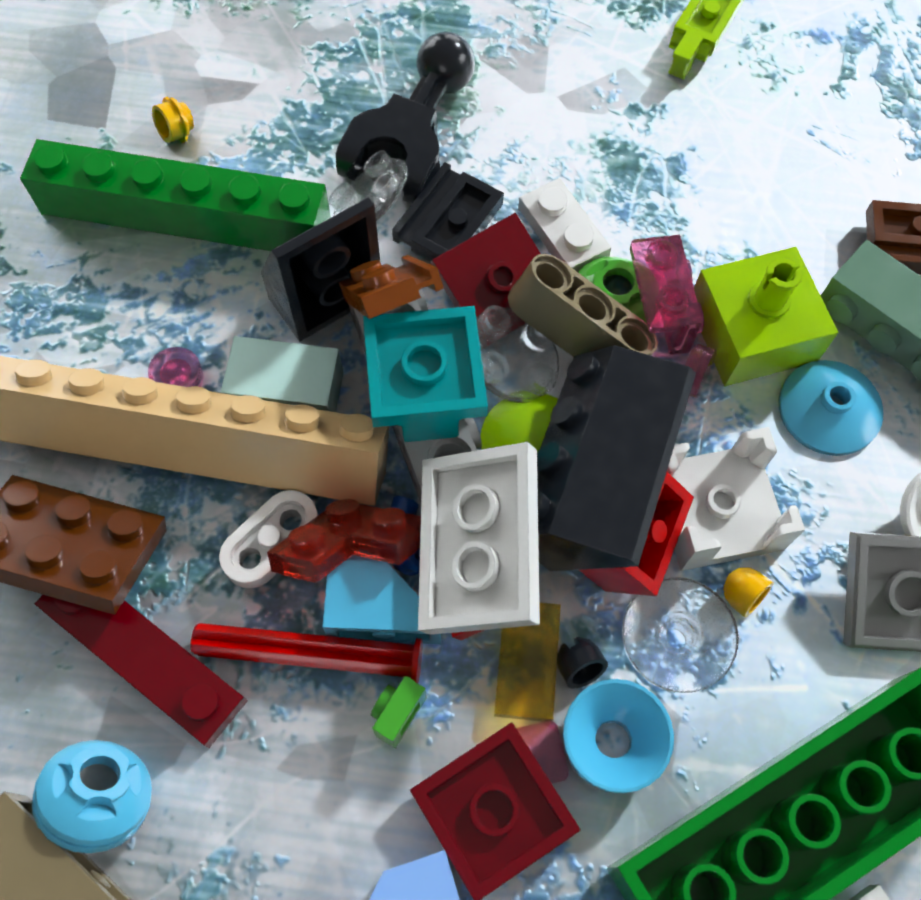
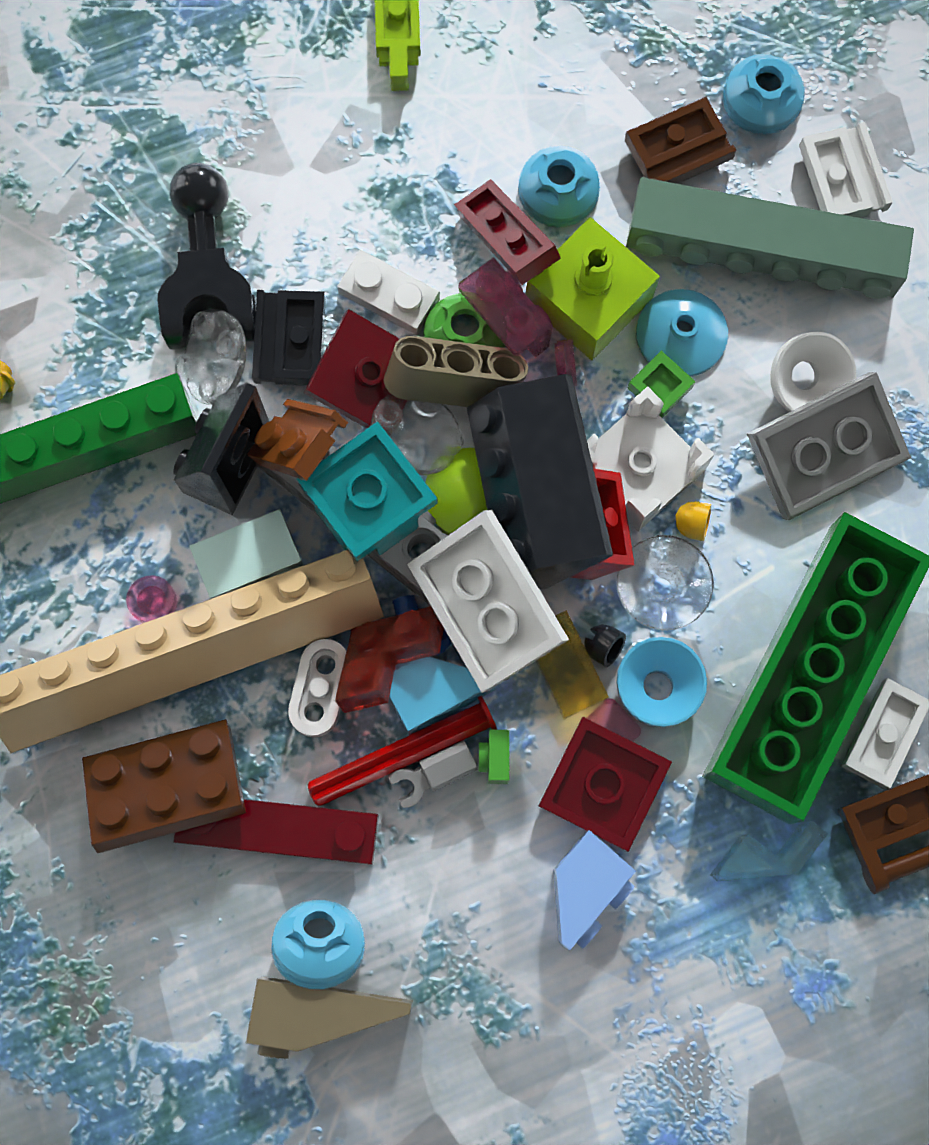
camera: 30 degrees left, 10 degrees up
none -> light grey bar [388,740,478,808]
none -> plate [454,179,561,285]
none -> medium azure piece [518,146,600,227]
none -> bright green plate [627,351,696,418]

